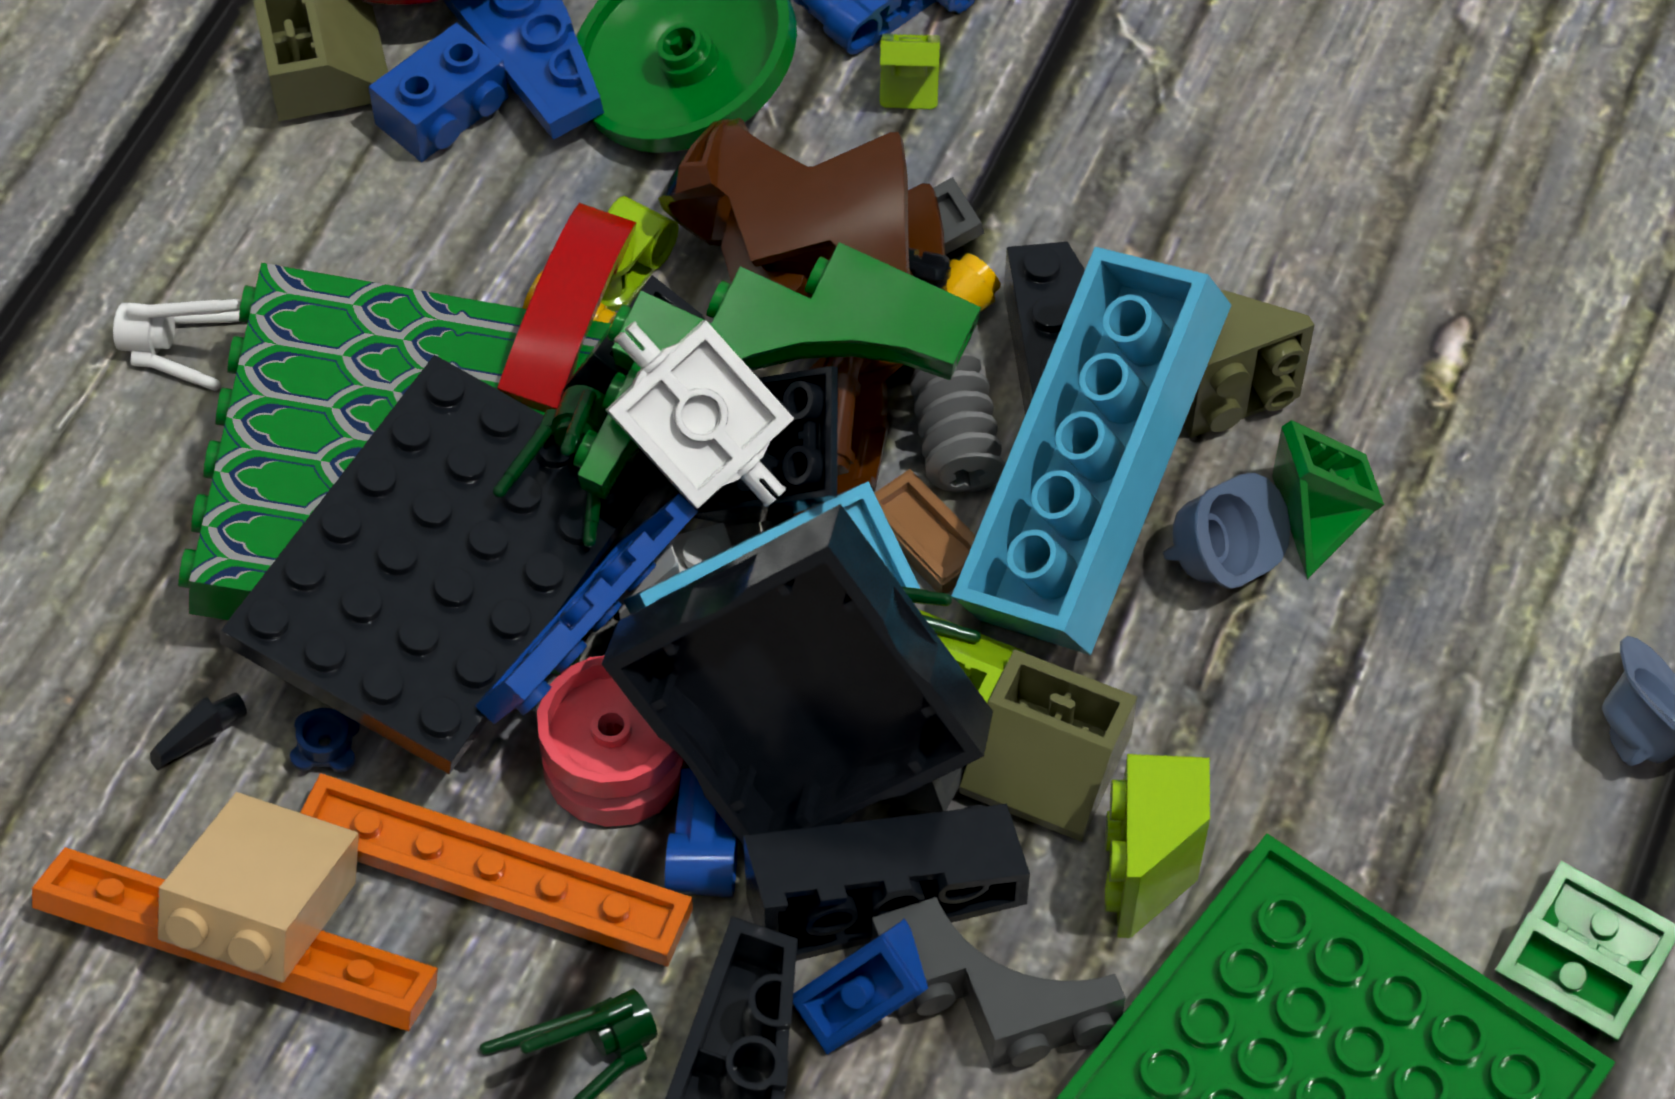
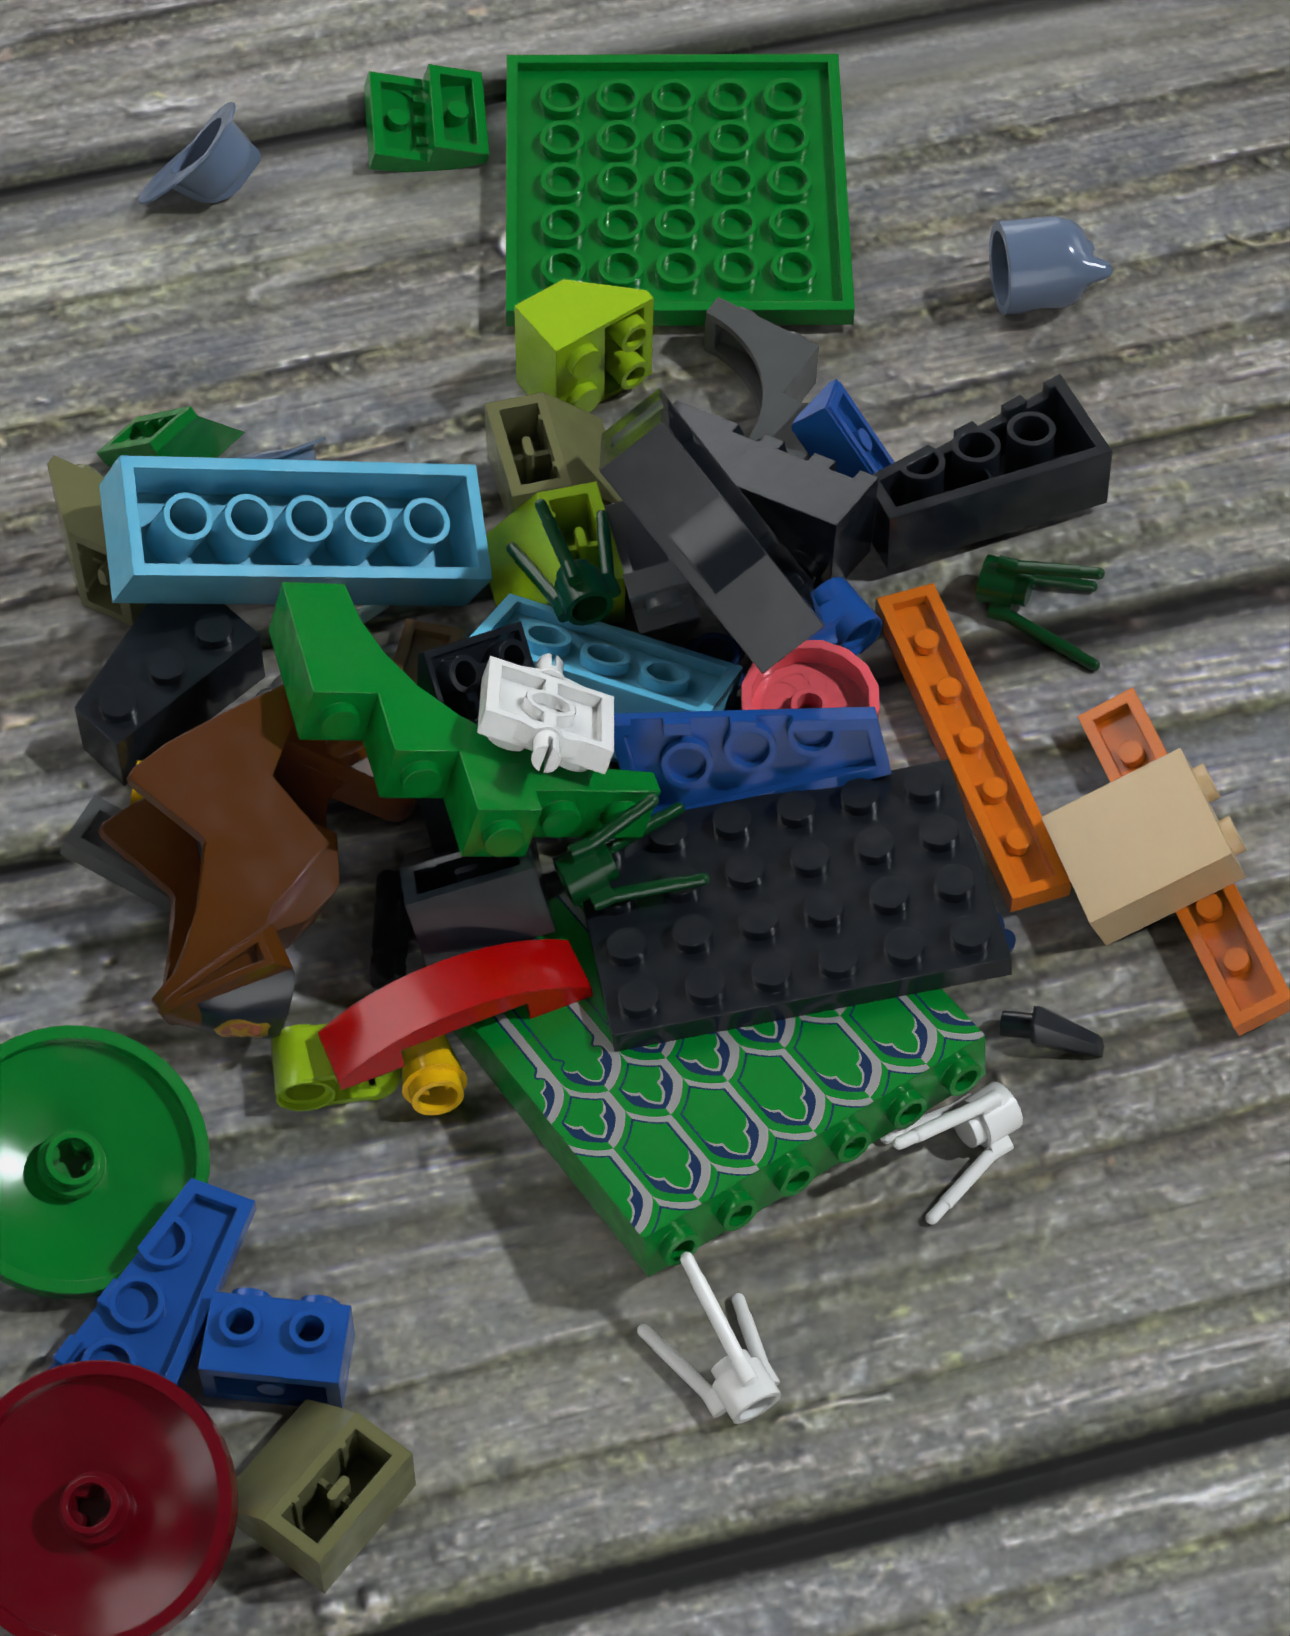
camera: 130 degrees left, 0 degrees up
none -> white plant [880,1082,1023,1225]

